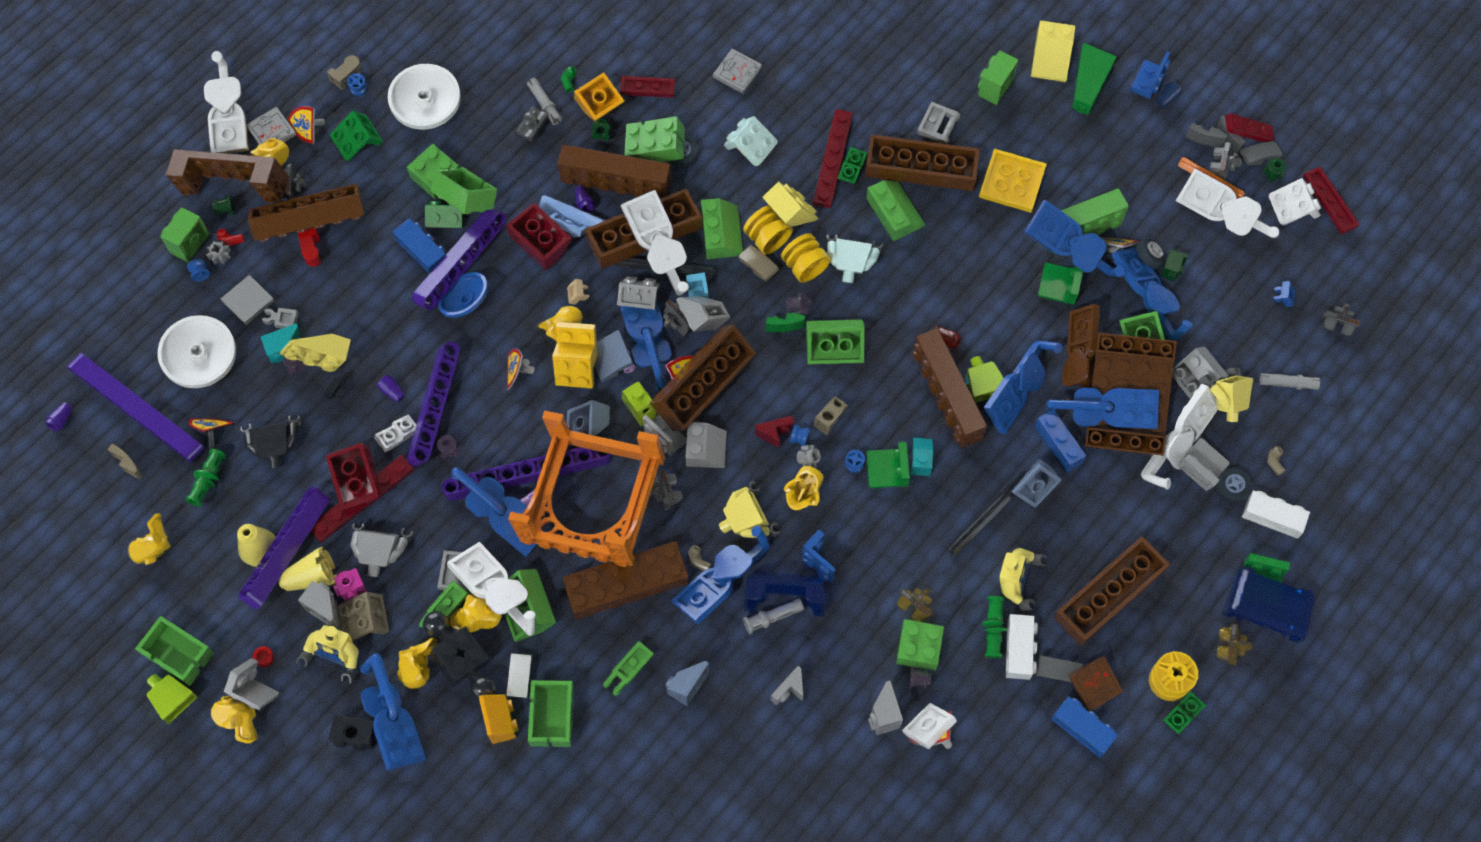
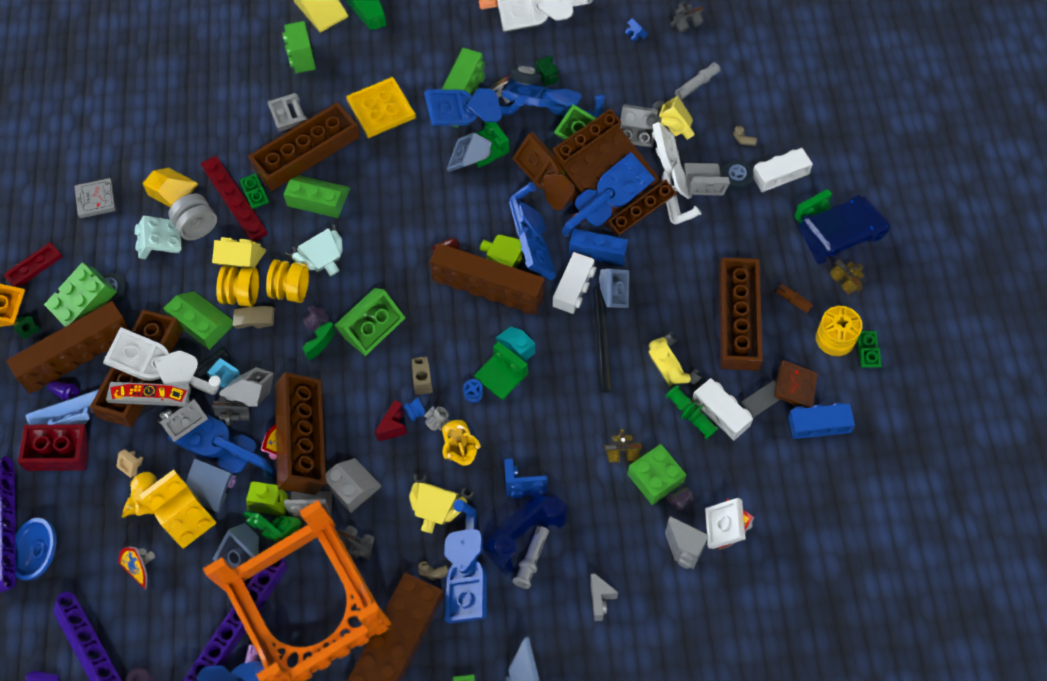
camera: 45 degrees left, 5 degrees down
none -> tile [106,382,191,406]
none -> yellow slope [142,168,198,207]
none -> light grey wheel [168,193,217,240]
none -> green bracket [243,511,302,543]
none -> sand blue slope [446,133,492,172]
none -> white brick [553,252,596,314]
none -> reddish brown axle [776,283,813,313]

